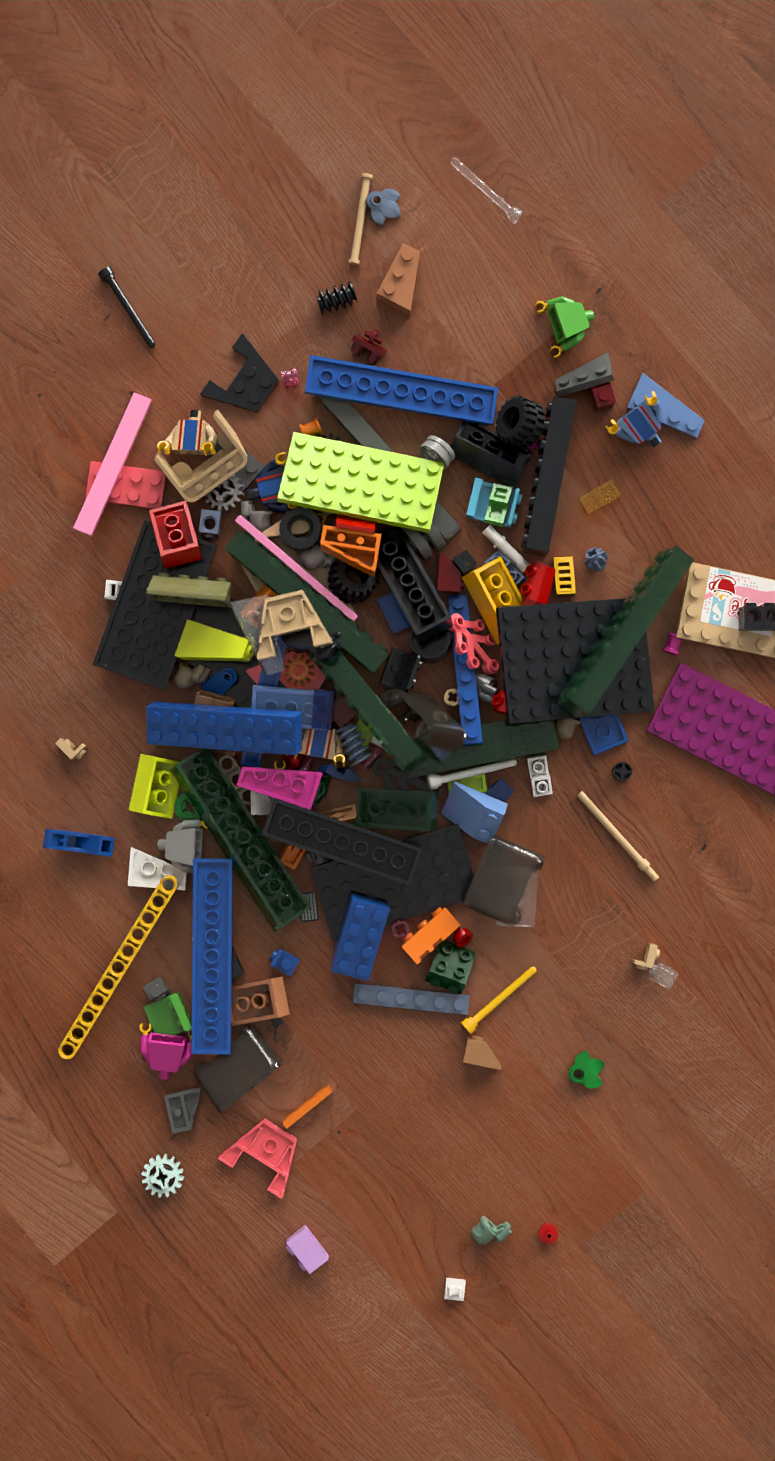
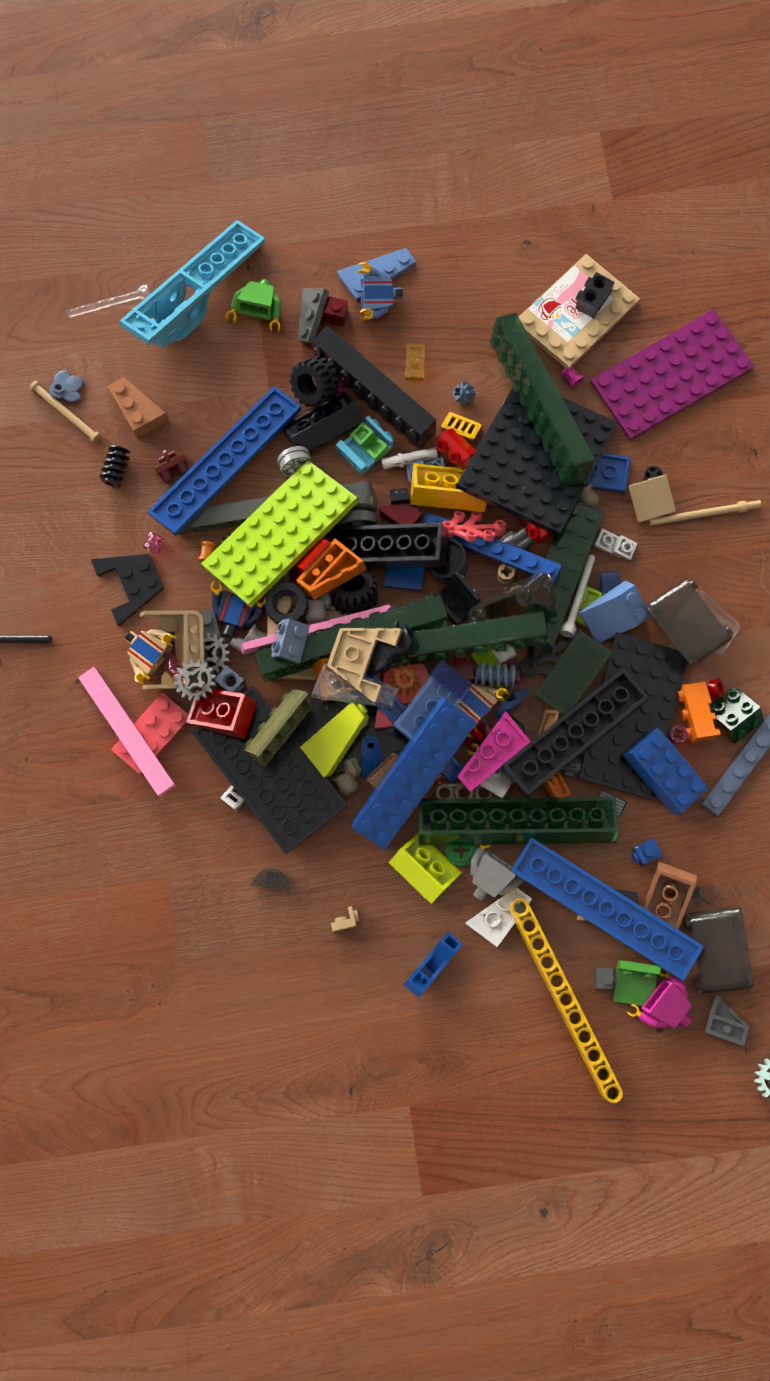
camera: 50 degrees left, 10 degrees down
none -> medium azure piece [120,220,265,348]
none -> clear pink pin [164,652,182,677]
none -> light grey gear [173,659,216,702]
none -> clear smoke plate [251,868,290,891]
none -> sand blue bracket [271,618,310,664]
none -> tan slope [629,474,676,522]

